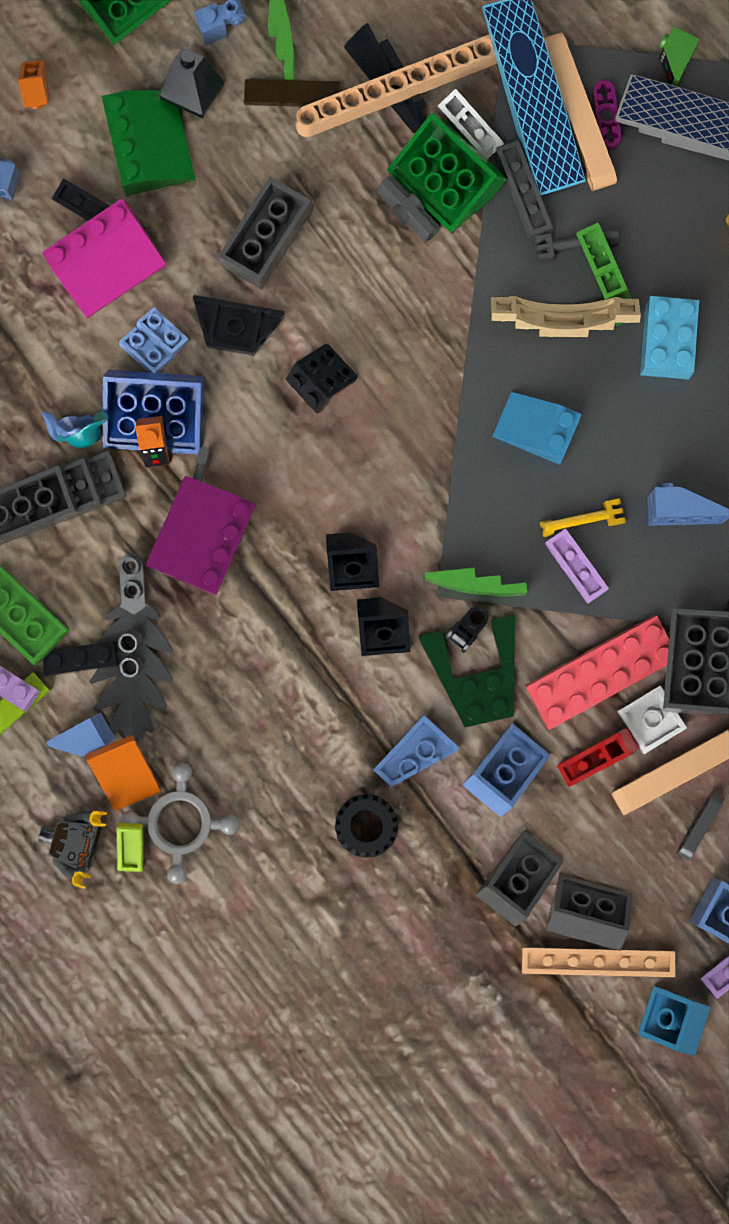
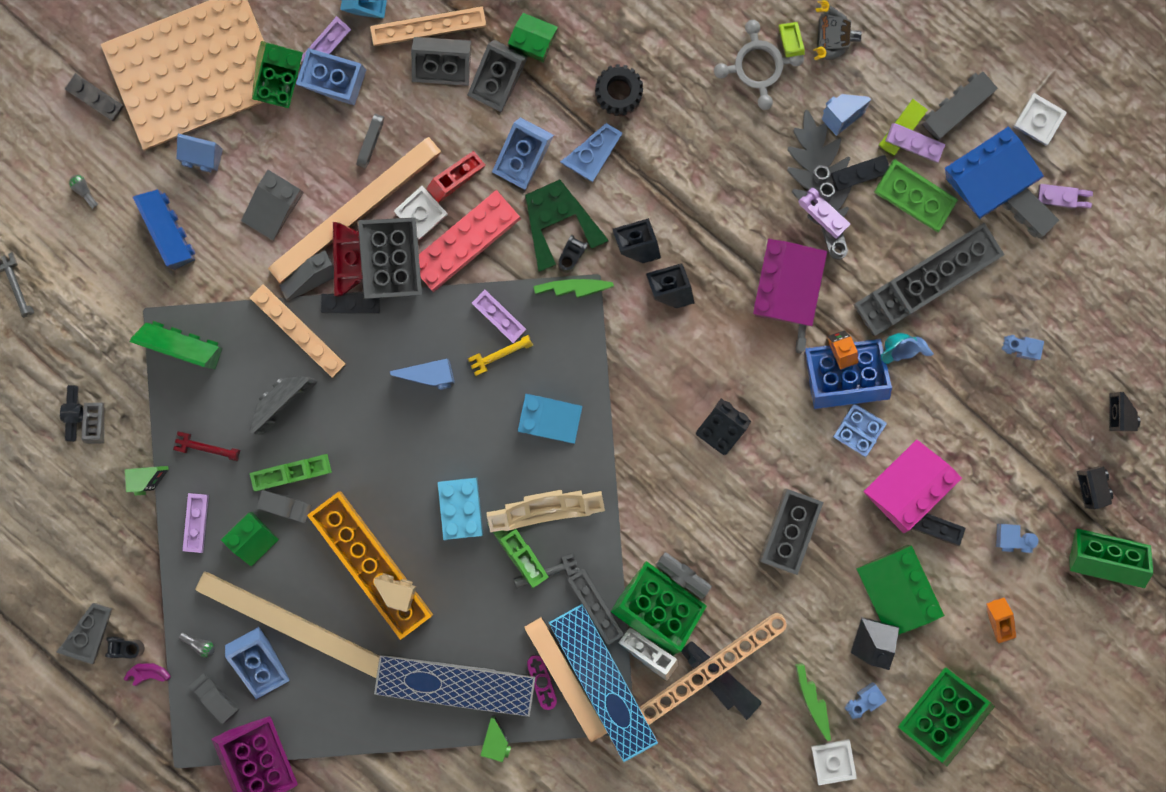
camera: 160 degrees right, 5 degrees up
orange tile [85,735,161,811] -> none
black wing [193,295,285,356] -> none
dark brown tile [244,79,340,107] -> none
none -> green slope [508,13,558,63]
none -> lavender plate [798,188,850,239]

